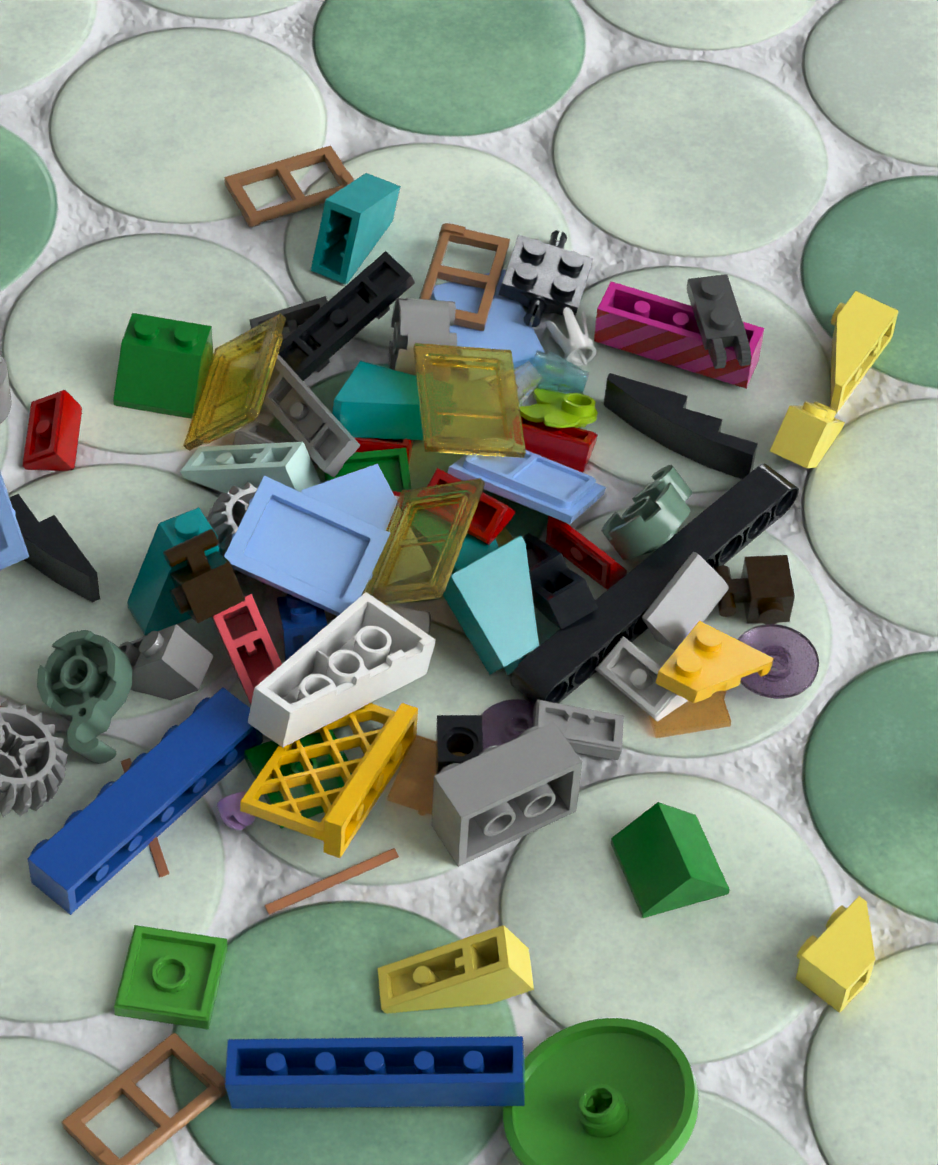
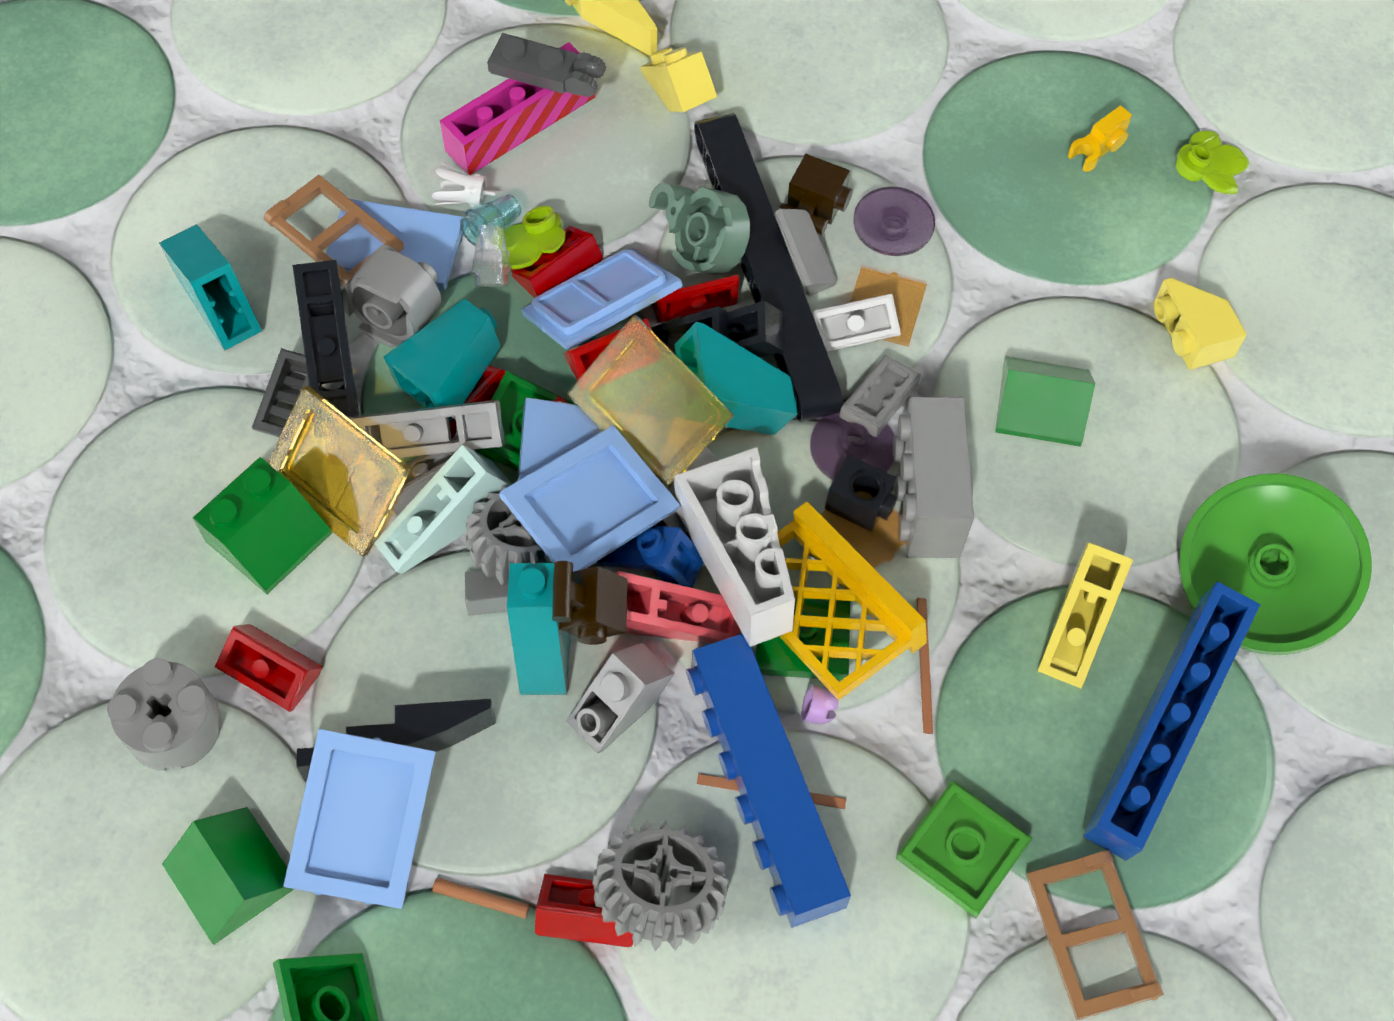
camera: 60 degrees left, 10 degrees up
sand green piece [37,630,133,764] -> none
medium nougat window [224,145,354,228] -> none
clear yellow piece [413,343,526,458] -> none
plate [498,230,593,327] -> none
black slope [604,373,758,479] -> none
yellow wing [655,621,774,703] -> none

